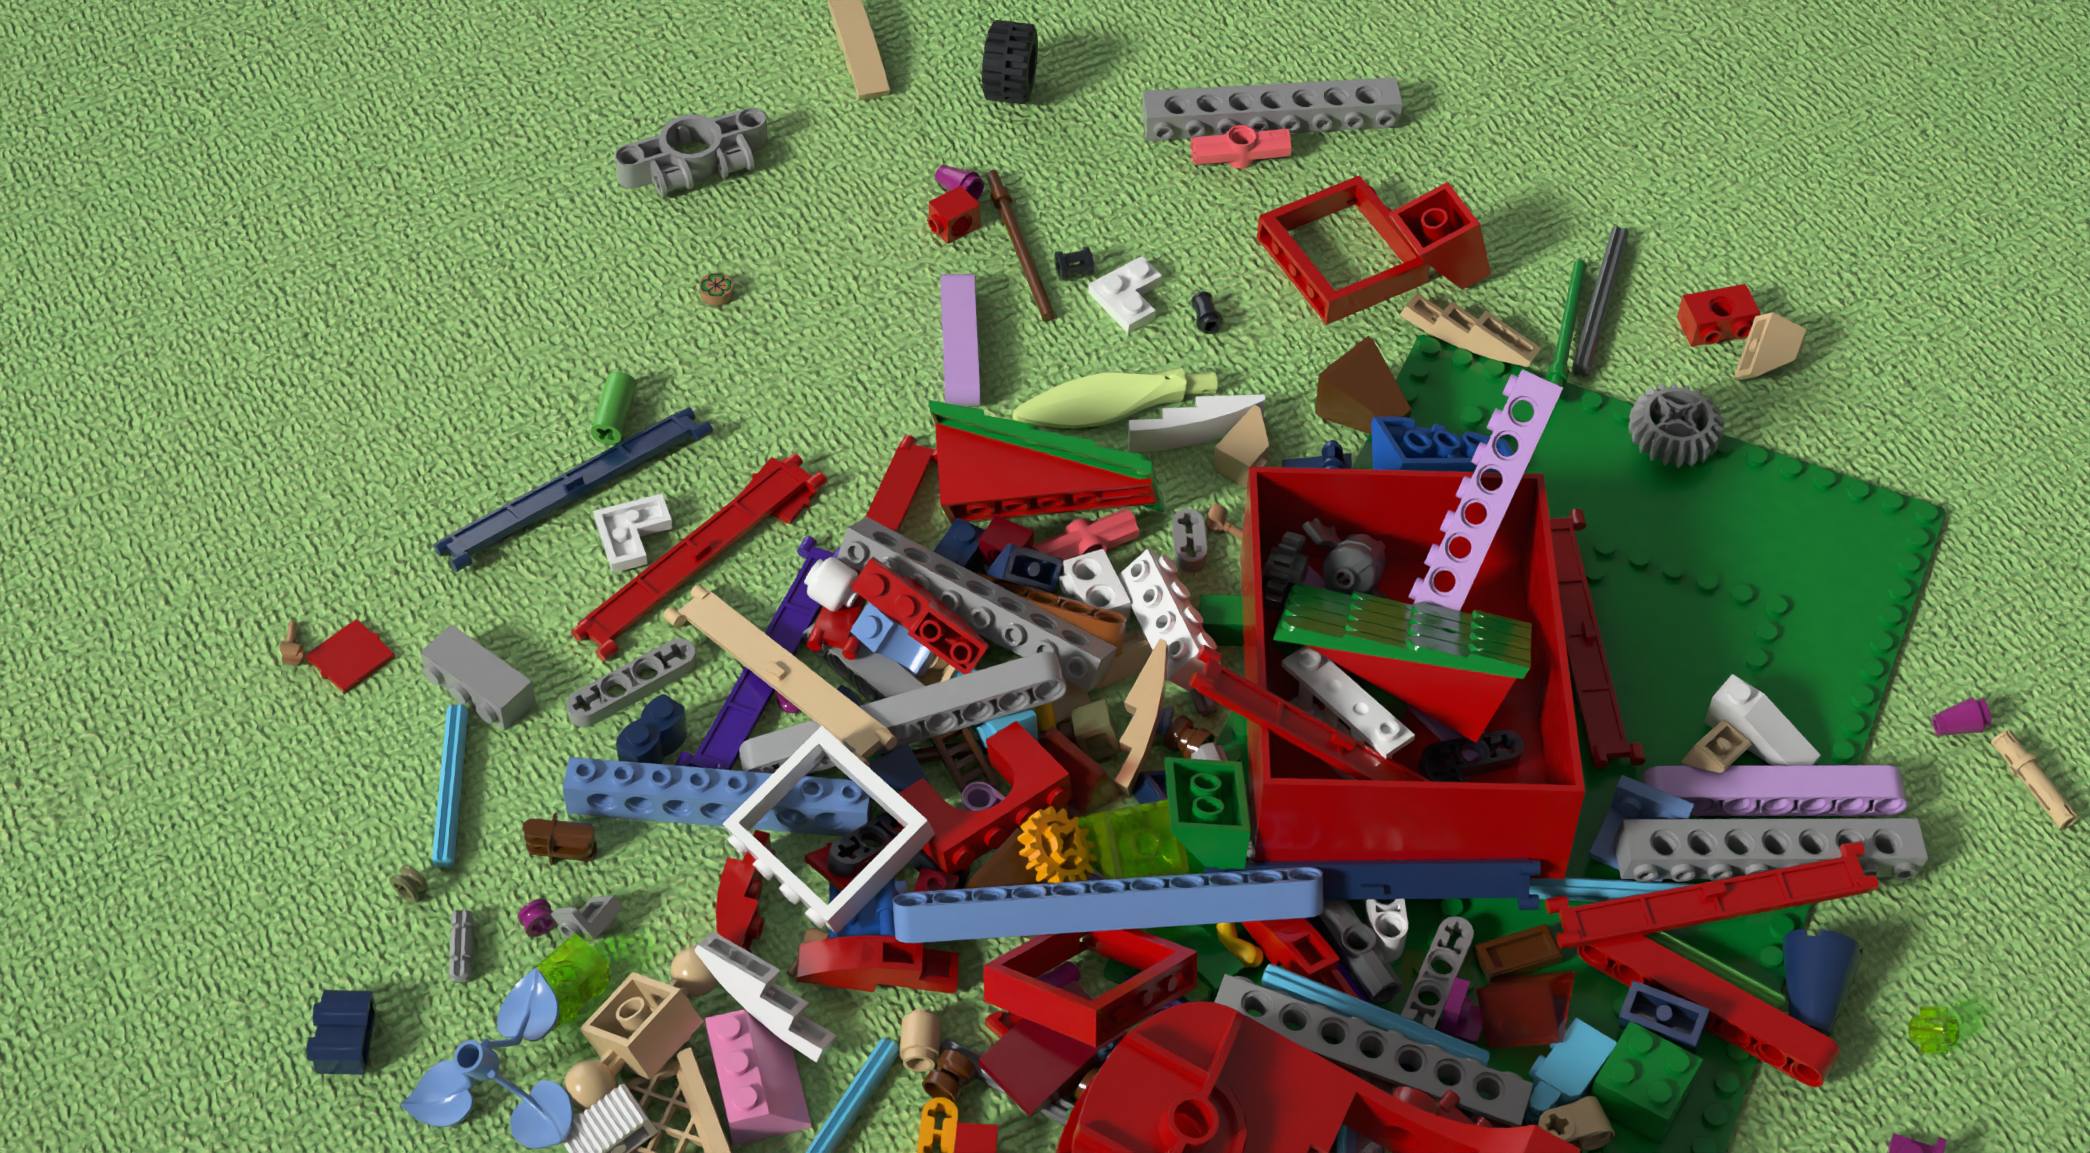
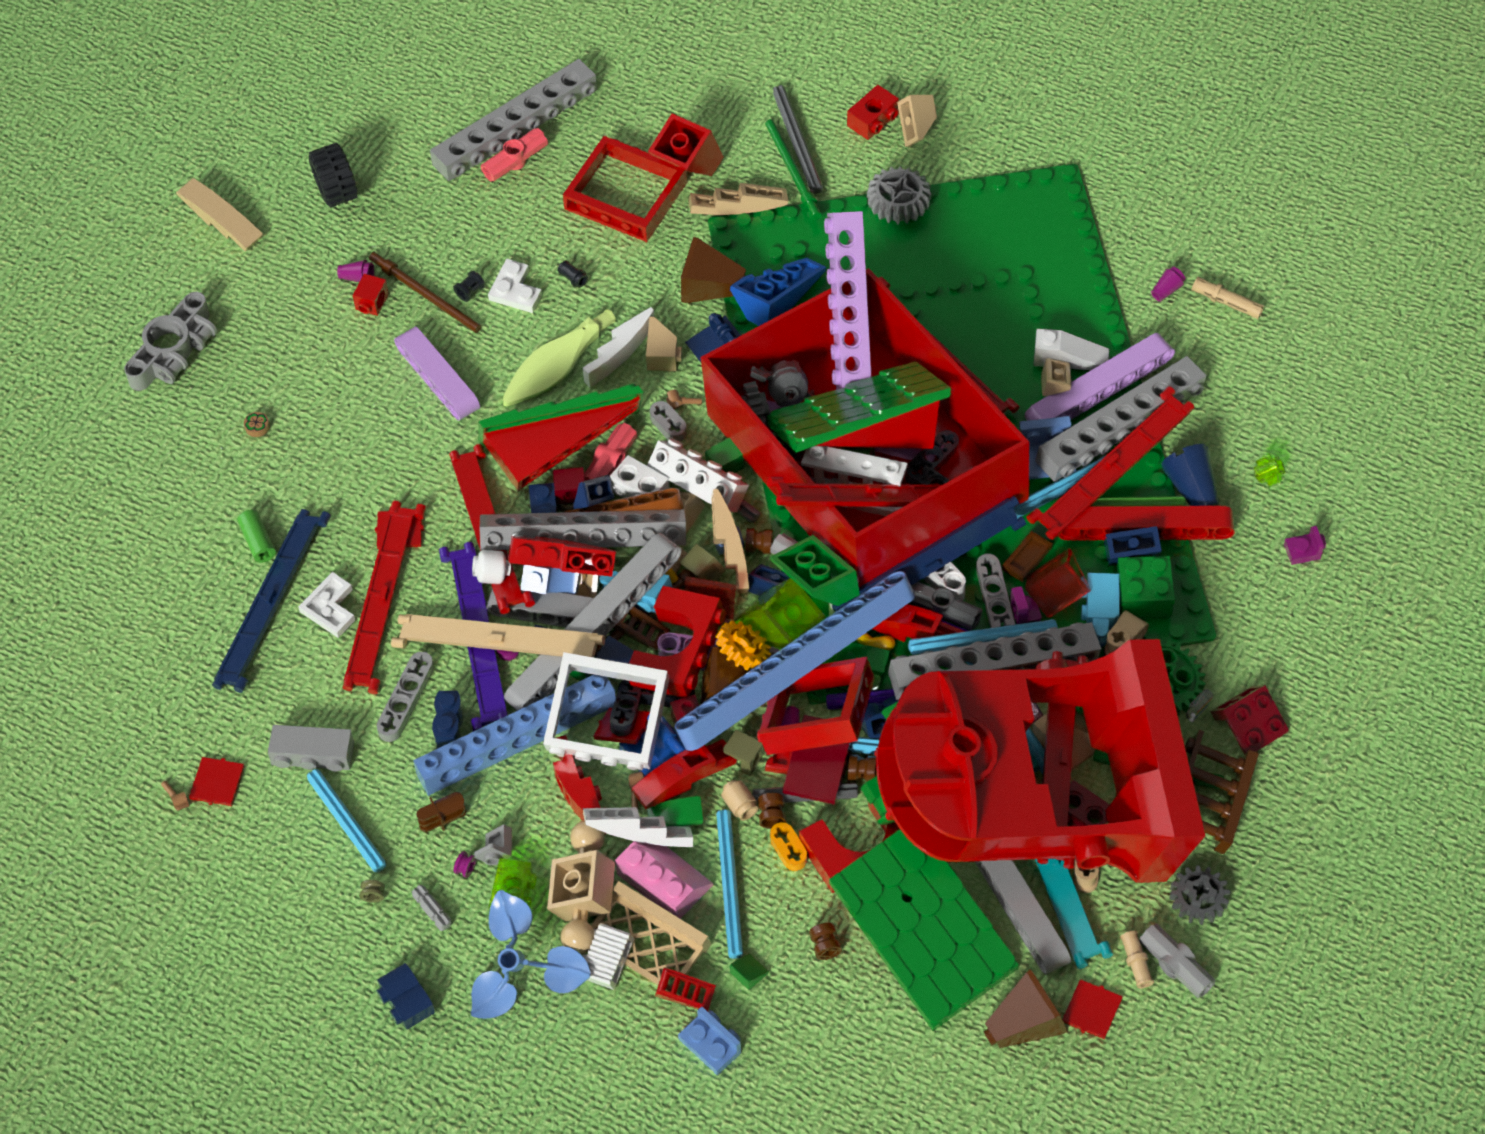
camera: 30 degrees left, 5 degrees up
none -> green slope [647,796,703,826]
none -> olive panel [723,730,764,776]

